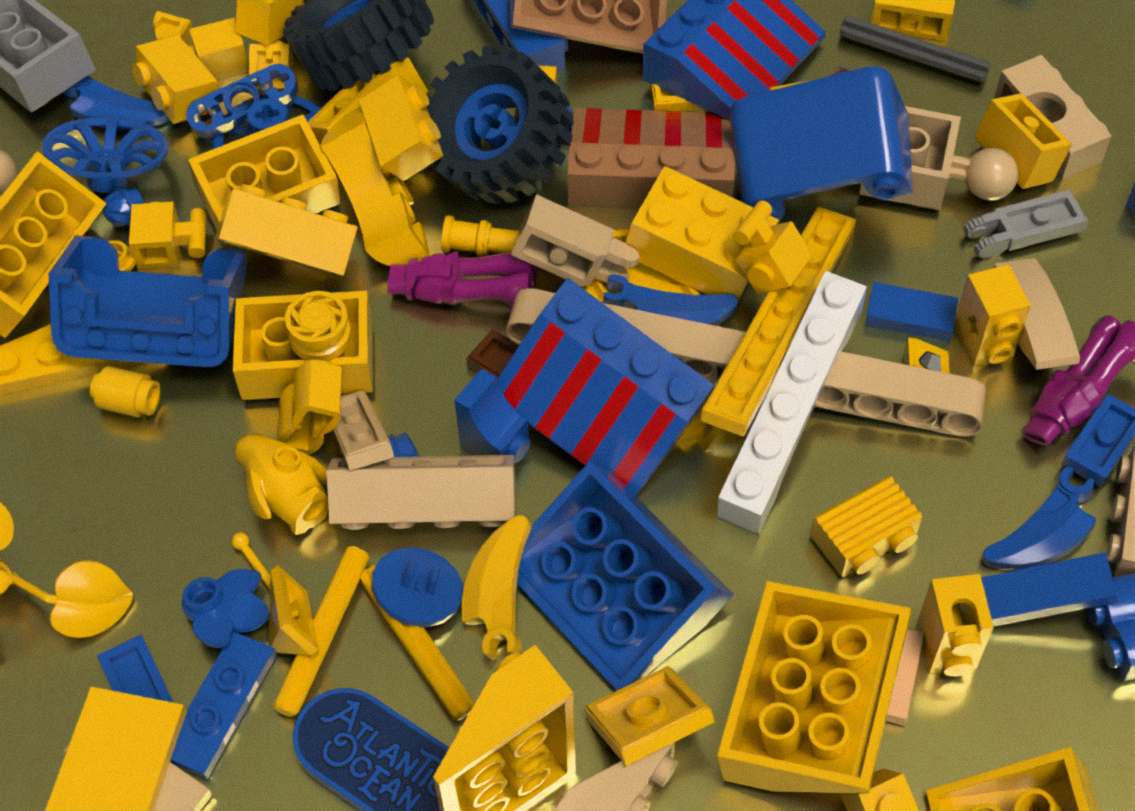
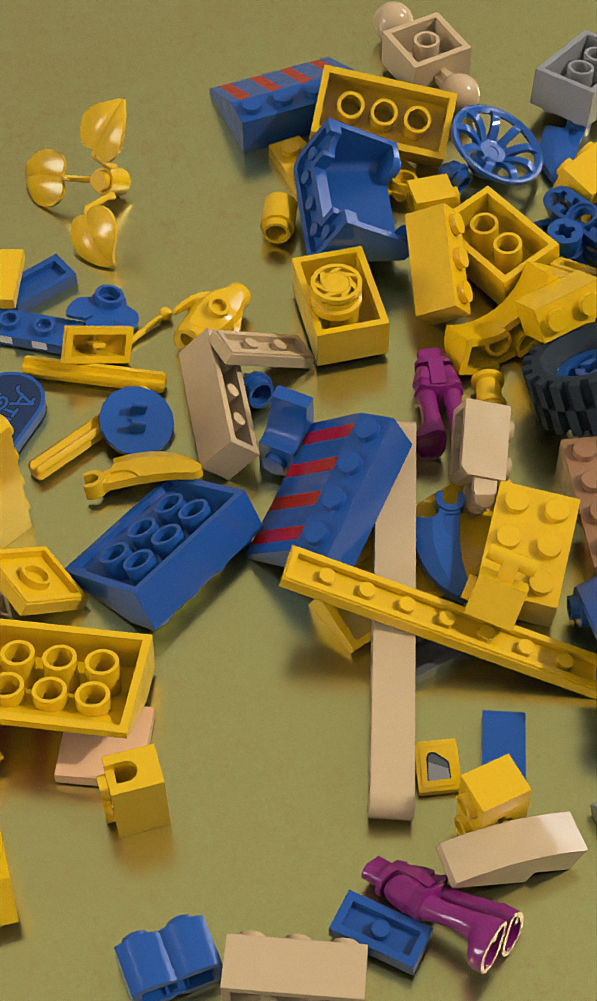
camera: 80 degrees right, 5 degrees down
yellow brick [277,359,343,455] -> none
white arch [717,271,867,535] -> none
yellow brick [810,476,922,577] -> none
blue tile [981,552,1118,626] -> none
blue piece [982,466,1096,570] -> none

